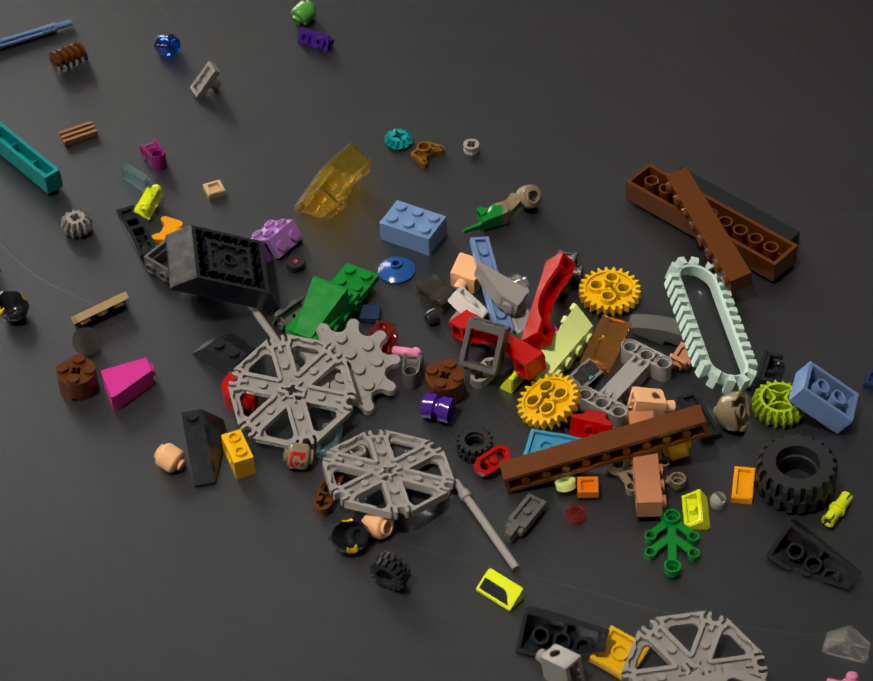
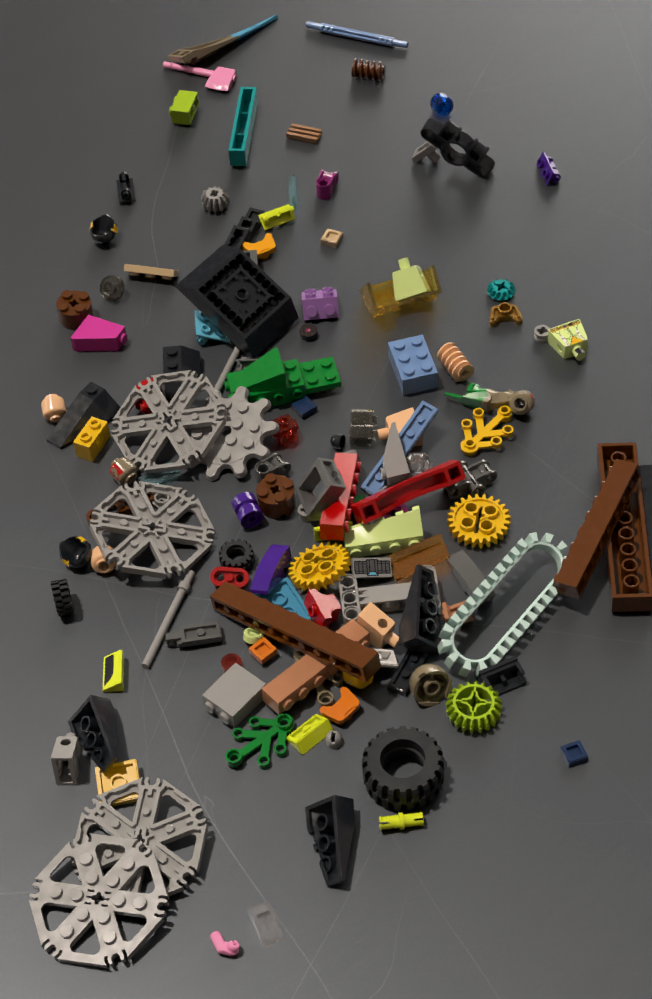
camera: 50 degrees right, 5 degrees up
bright green head [291,1,316,26] -> none
blue dish [378,256,415,284] -> none
bright pink arm [391,346,422,357] -> none
white slope [448,286,489,319] -> none
light orange tile [731,466,755,504] -> none
medium blue brick [788,361,859,434] -> none
none -> medium azure hinge [194,310,230,345]
none -> light grey brick [202,663,266,728]
none -> dark purple slope [250,544,292,595]
none -> orange piece [320,687,360,724]
none -> yellowish green torso [392,257,431,302]
none -> black wedge [398,564,444,652]
none -> black piece [420,118,495,179]
none -> light nougat piece [437,342,474,382]
none -> yellow plant [460,405,514,456]
none -> yellowish green torso [548,319,588,361]

